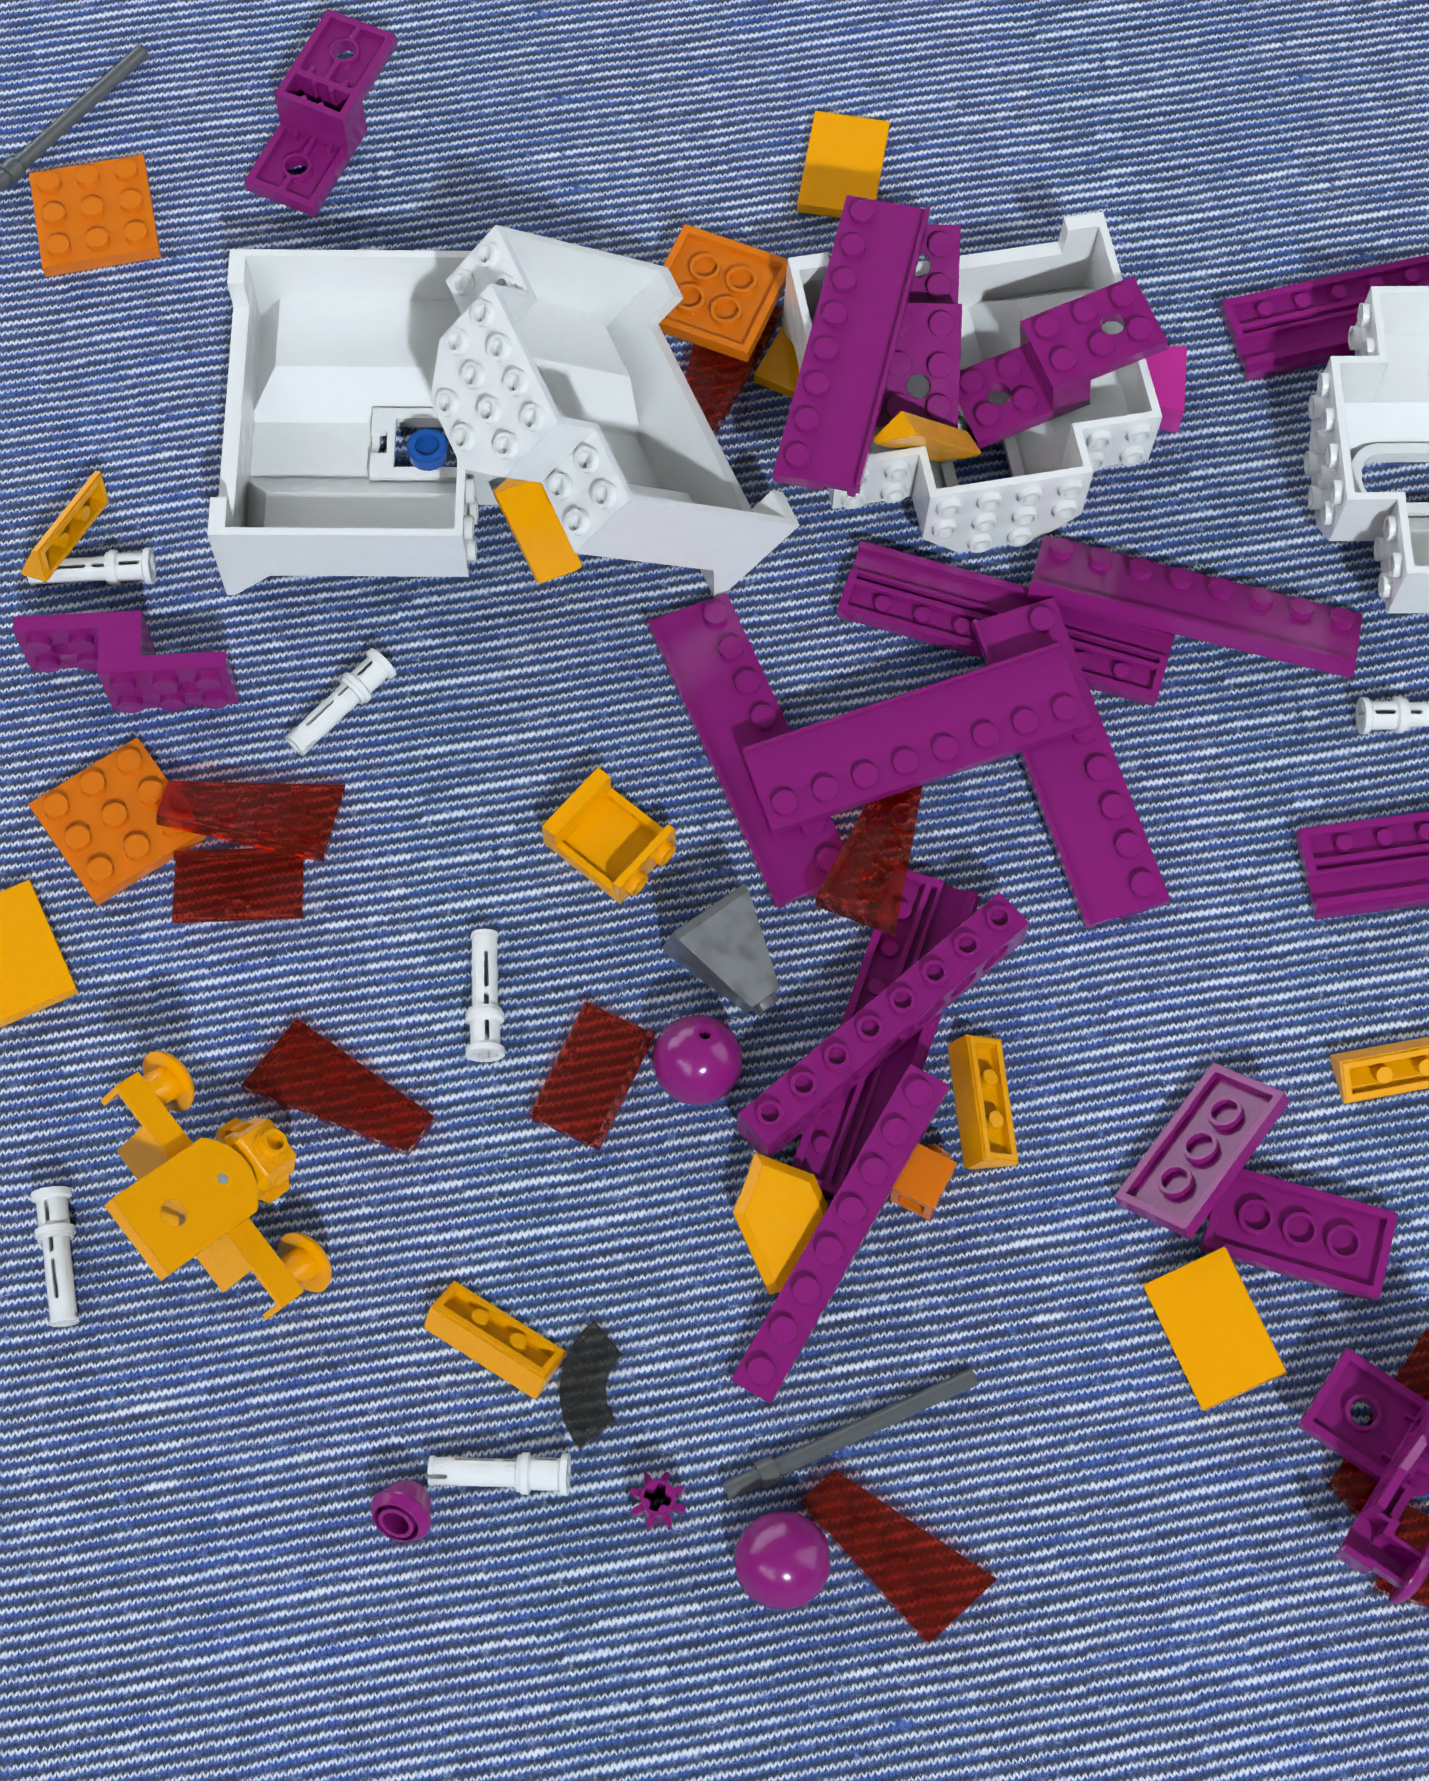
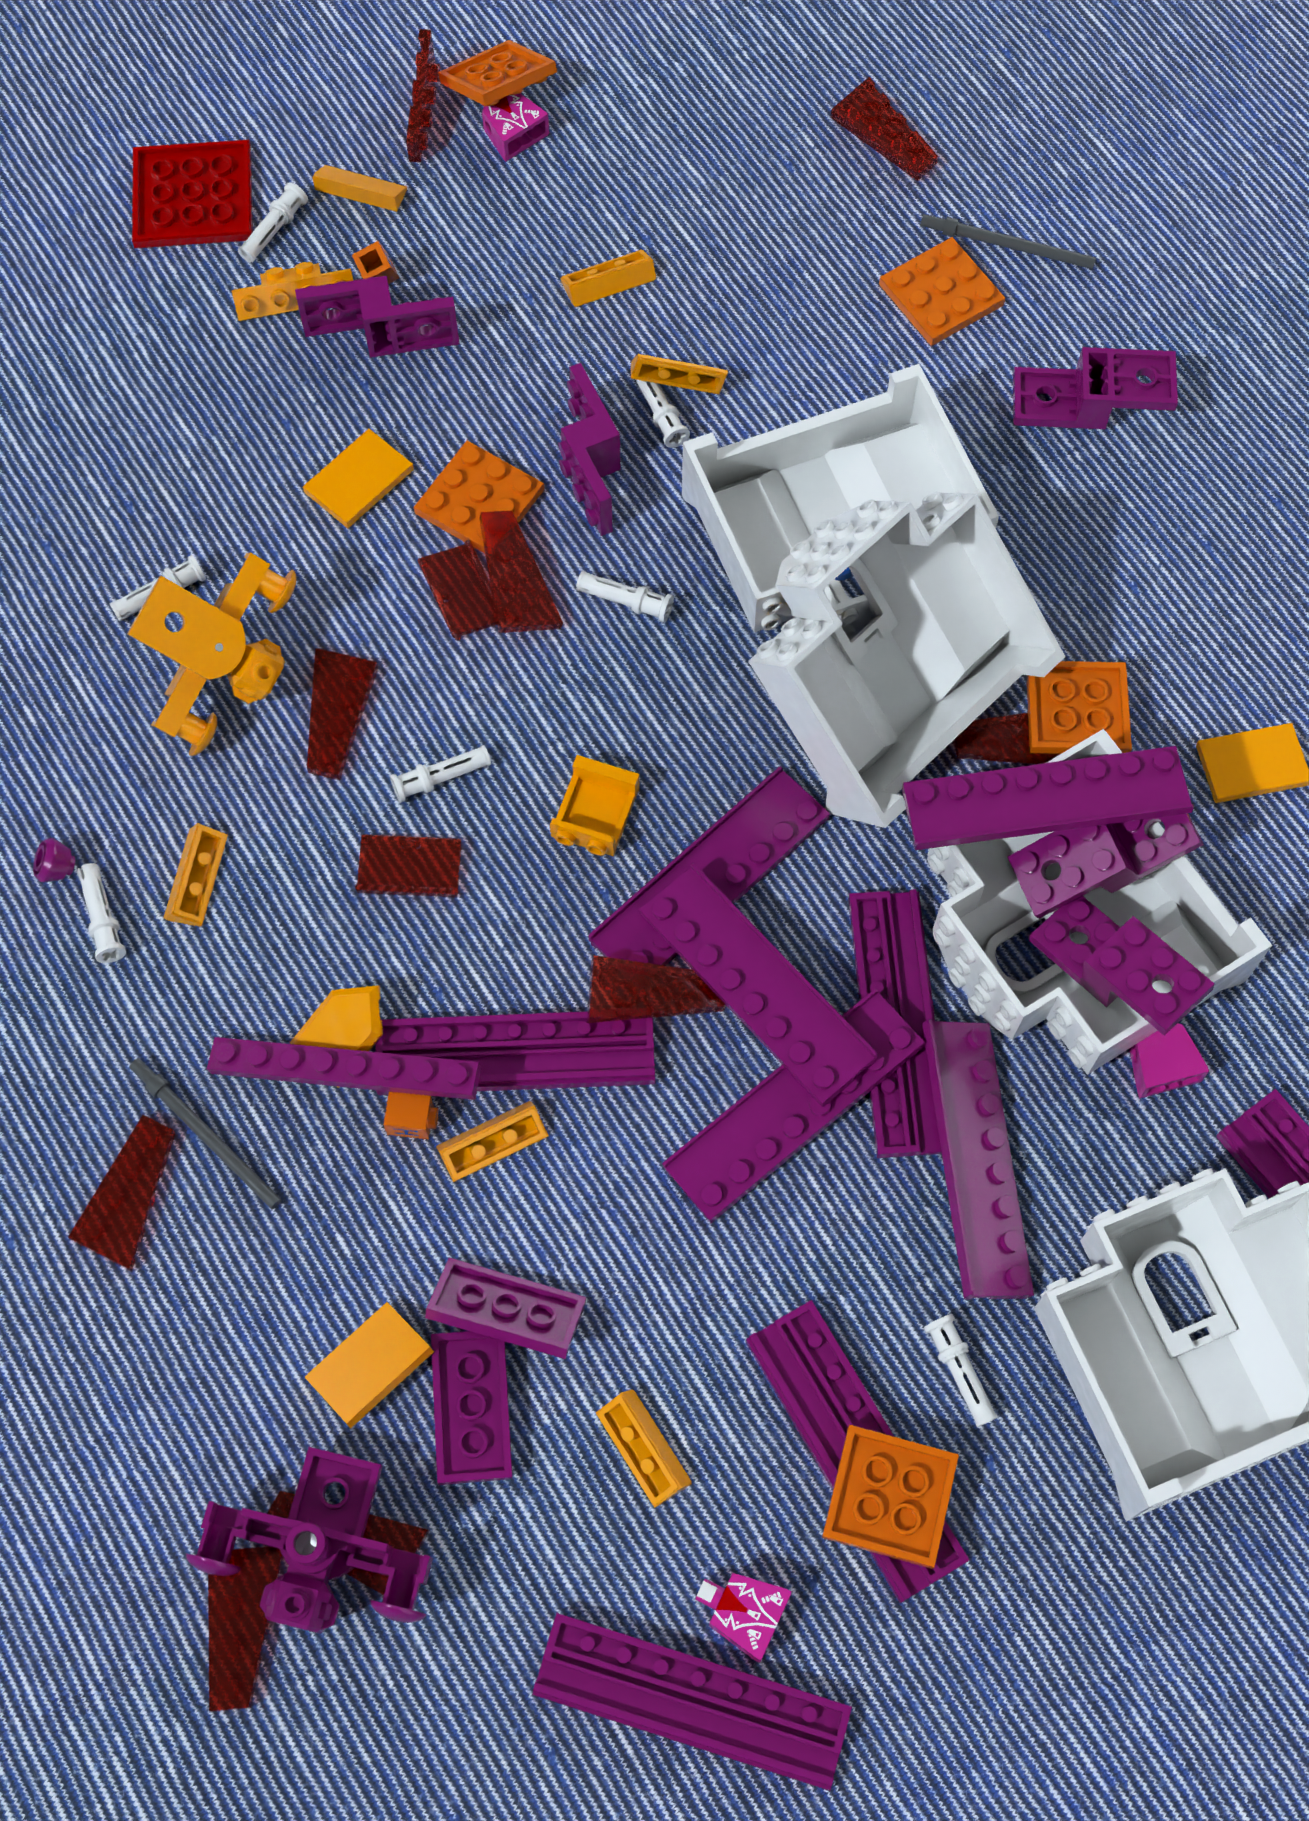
camera: 70 degrees right, 0 degrees up
clear smoke tile [559,1320,623,1451] -> none
magenta gear [630,1471,686,1531] -> none
magenta piece [652,1014,743,1105] -> none
flat silver slope [662,884,780,1015] -> none
magenta piece [735,1511,831,1610] -> none
magenta brick [737,892,1030,1158] -> none
light orange slope [873,411,981,463] -> none

